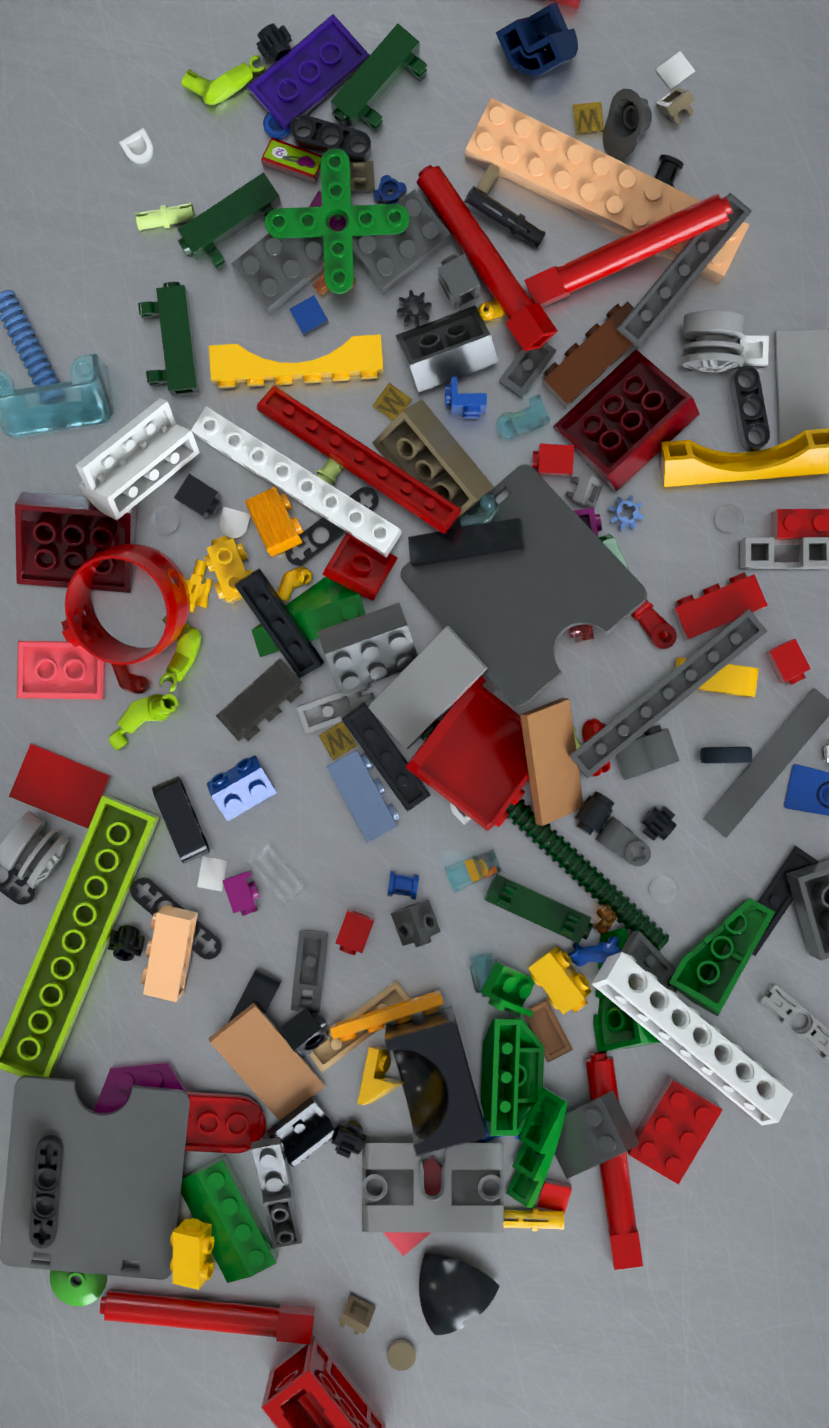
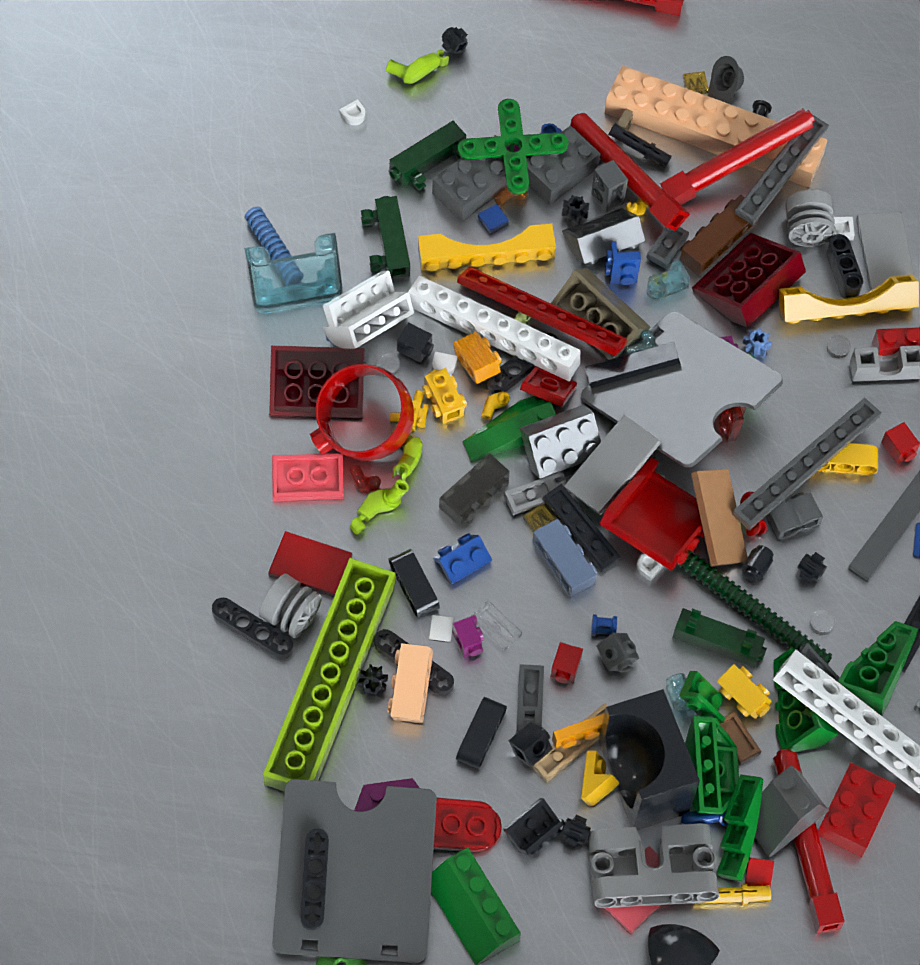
camera: 10 degrees left, 25 degrees down
yellowish green pin [135,202,195,231] -> none
yellow brick [170,1218,214,1290] -> none
medium nougat tile [209,1002,326,1121] -> none
black tile [234,568,324,678] -> none
dark purple tile [247,14,370,131] -> none
dark grey slope [251,1137,302,1248] -> none
slope [261,137,323,184] -> none
blue tile [263,113,291,140] -> none
black beam [290,115,372,162] -> none
dark green brick [331,23,427,131] -> none
dark tan tile [350,161,375,194] -> none
clear yellow tile [372,383,412,421] -> none
clear light blue leg [444,849,502,893] -> none
dark blue brick [495,3,578,77] -> none
red brick [532,443,574,478] -> none
light grey tile [566,473,603,509] -> none
blue piece [567,936,621,967] -> none
clear orange arm [592,904,617,934] -> none
dark grey piece [596,816,651,866] -> none
red piece [630,599,677,649] -> none
white sticker [655,51,695,90] -> none
dark tan tile [655,87,695,125] -> none
red brick [671,572,768,641] -> none
black bush [700,747,752,763] -> none

